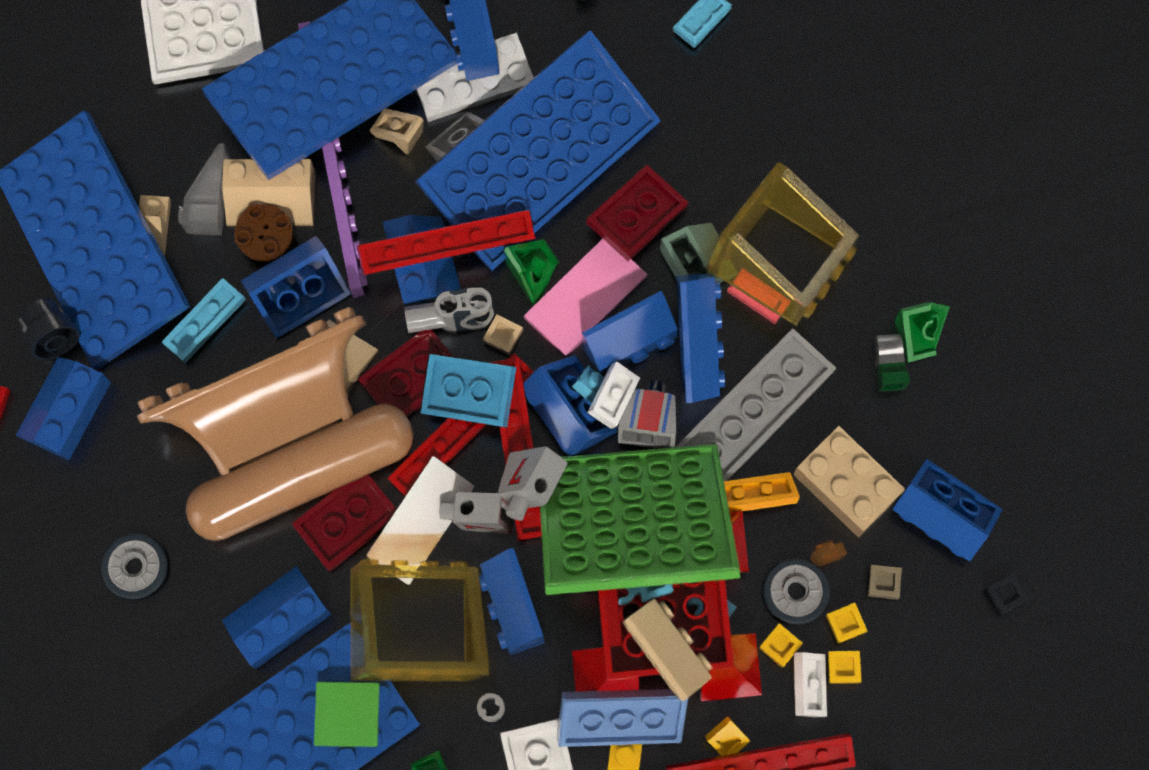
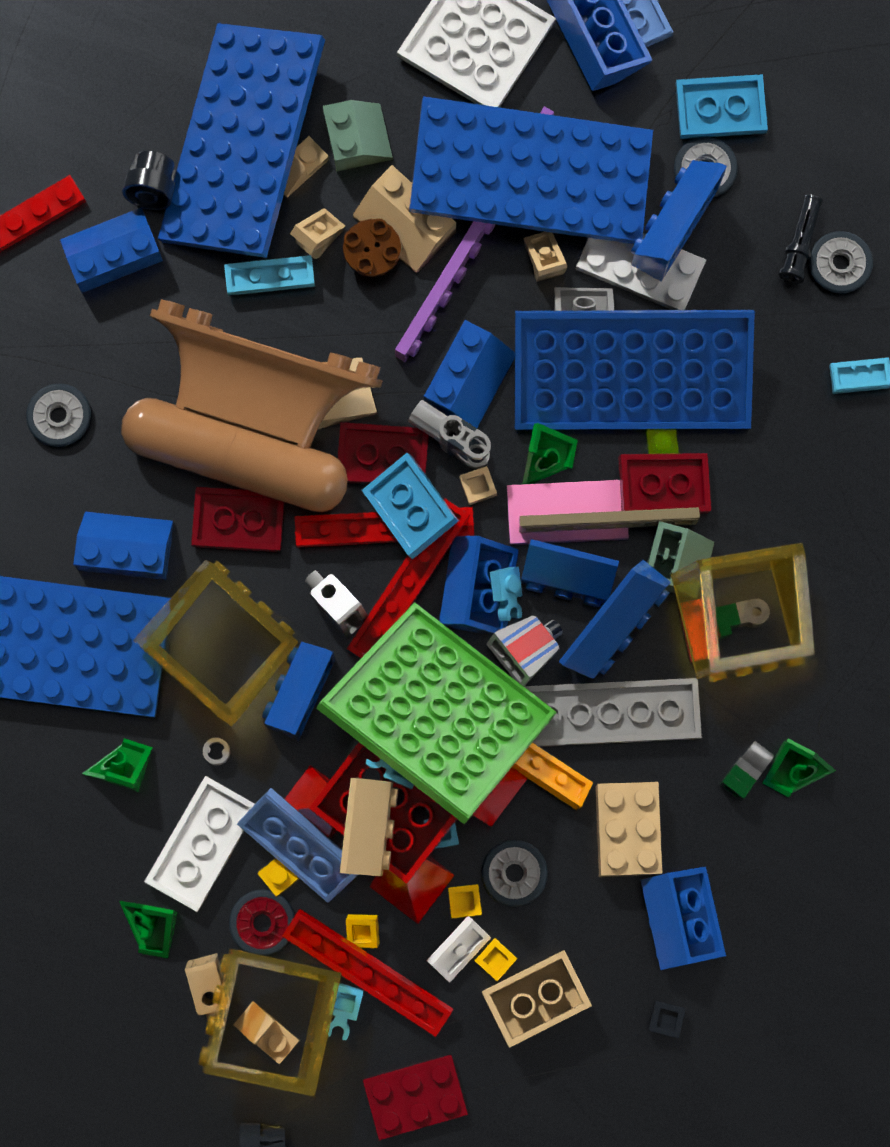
camera: 40 degrees right, 5 degrees up
clear slope [178,144,230,235] -> none
blue slope [241,236,351,339] -> none
bright green tile [314,682,380,747] -> none
red plate [356,210,535,275] -> none
white sticker [367,457,474,585] -> none
light grey torso [498,446,568,520] -> none
white plate [587,362,640,429] -> none
clear orange plate [811,541,847,567] -> none
yellow plate [826,603,867,644] -> none
dark tan plate [867,565,902,600] -> none
none -> tan slope [290,208,346,259]
none -> sand green slope [323,100,393,172]
none -> tan brick [481,950,592,1048]
none -> dark tan tile [519,507,700,533]
none -> clear neon green plate [646,429,679,454]
none -> leg [711,599,770,641]

